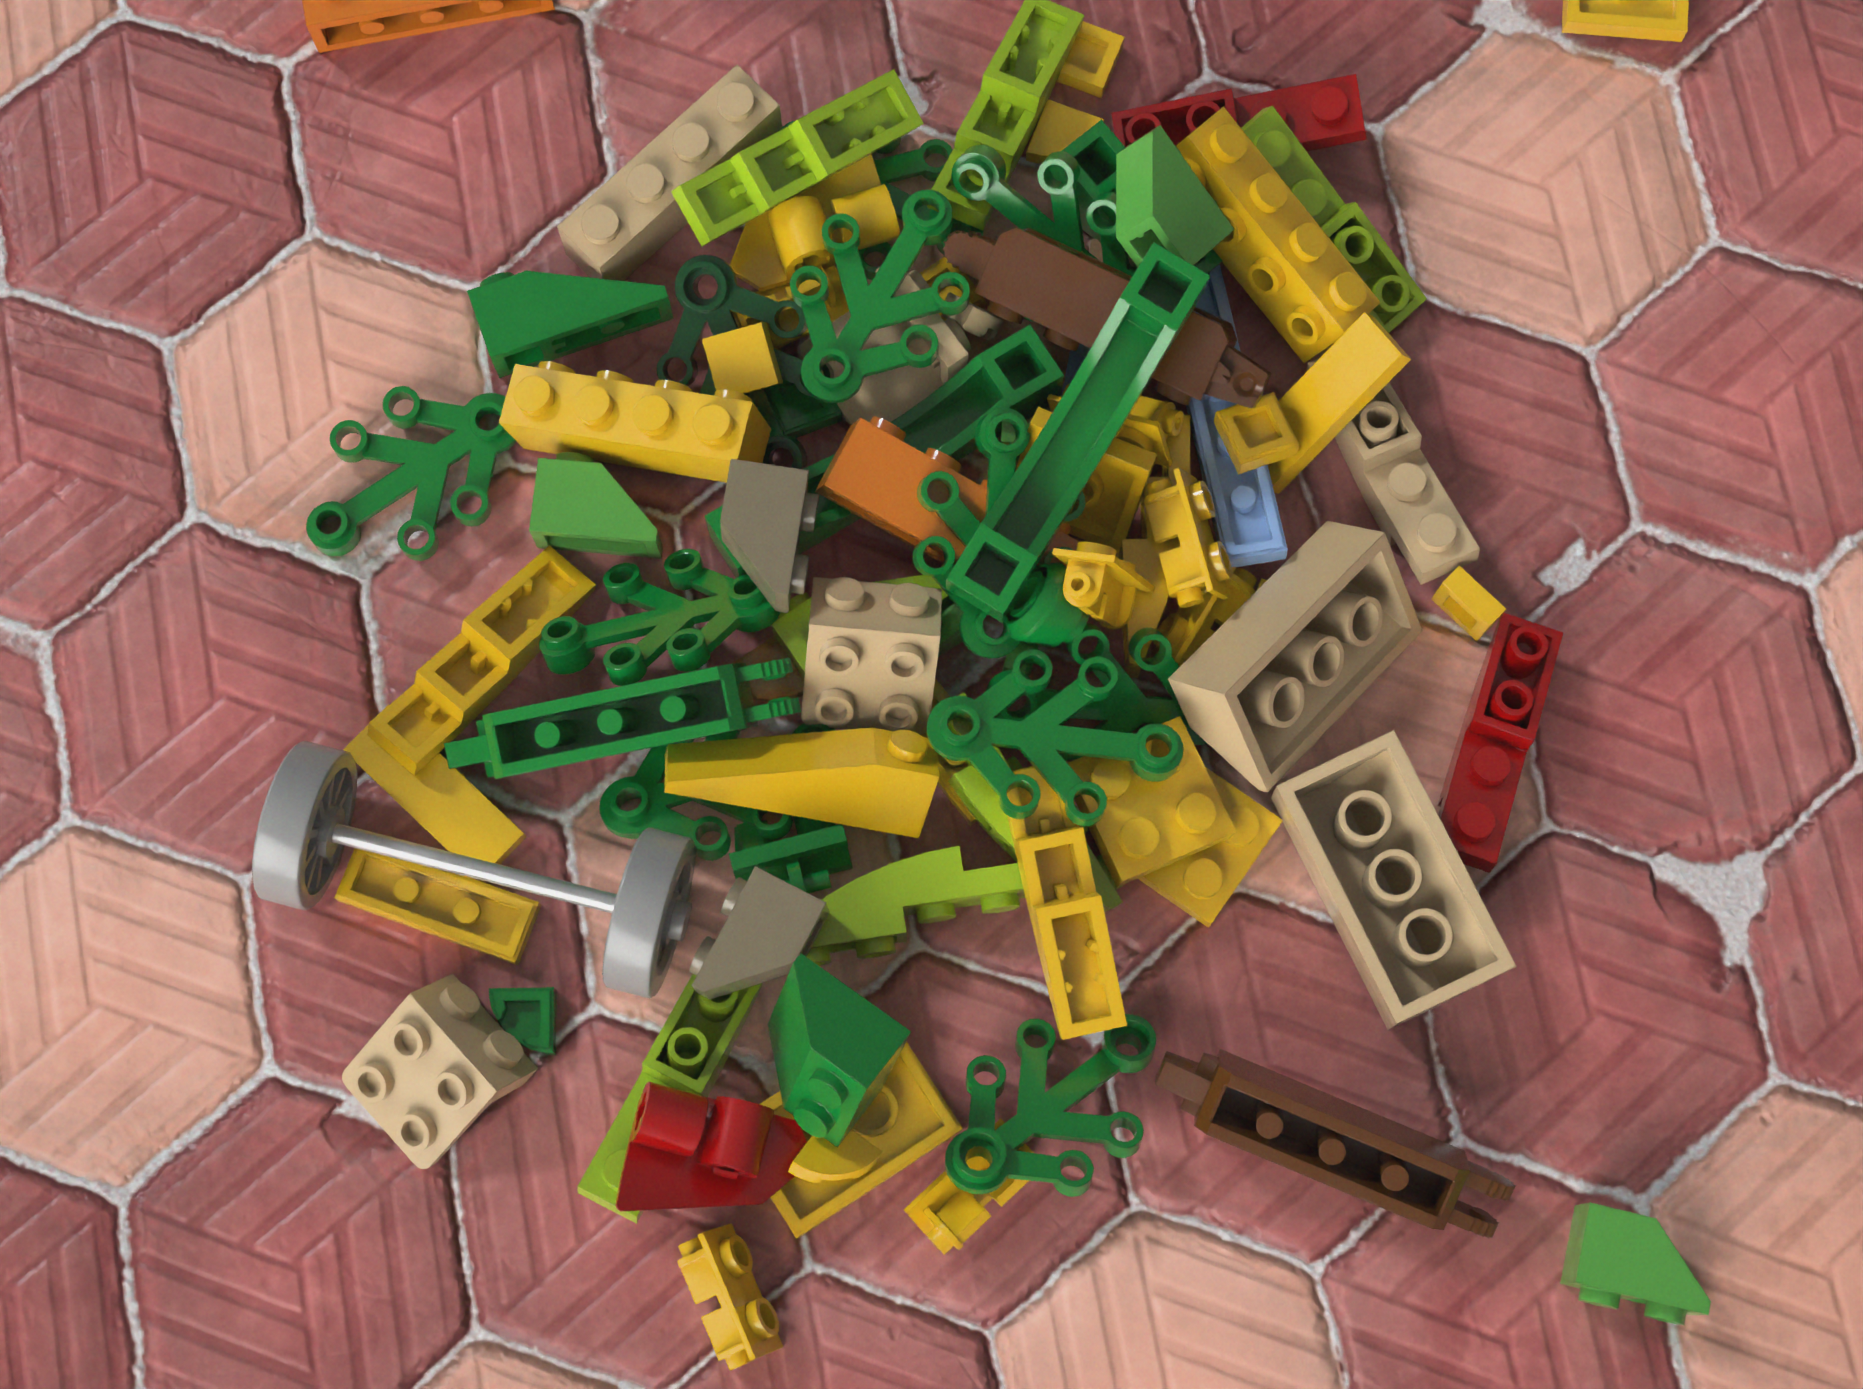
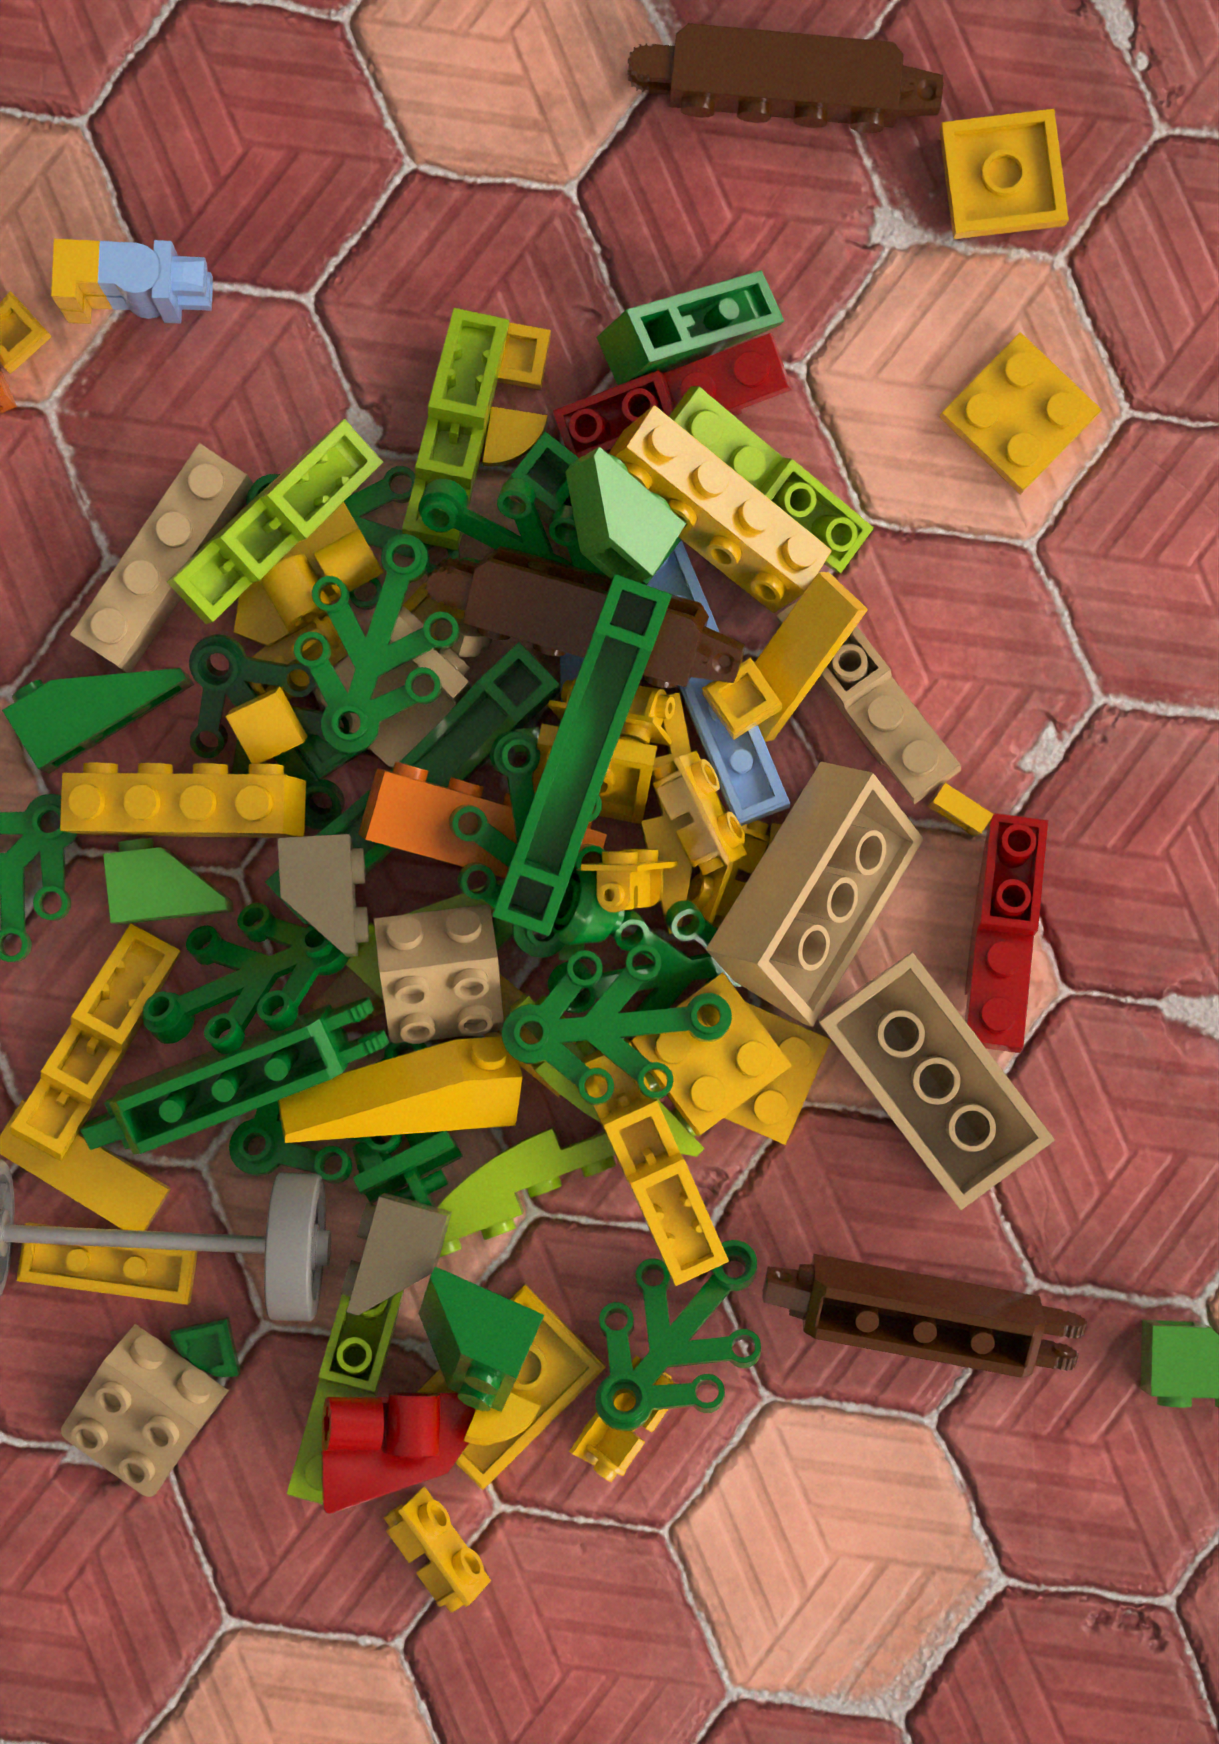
camera: 10 degrees left, 10 degrees up
none -> green slope [596,270,785,385]
none -> yellow plate [939,332,1102,495]

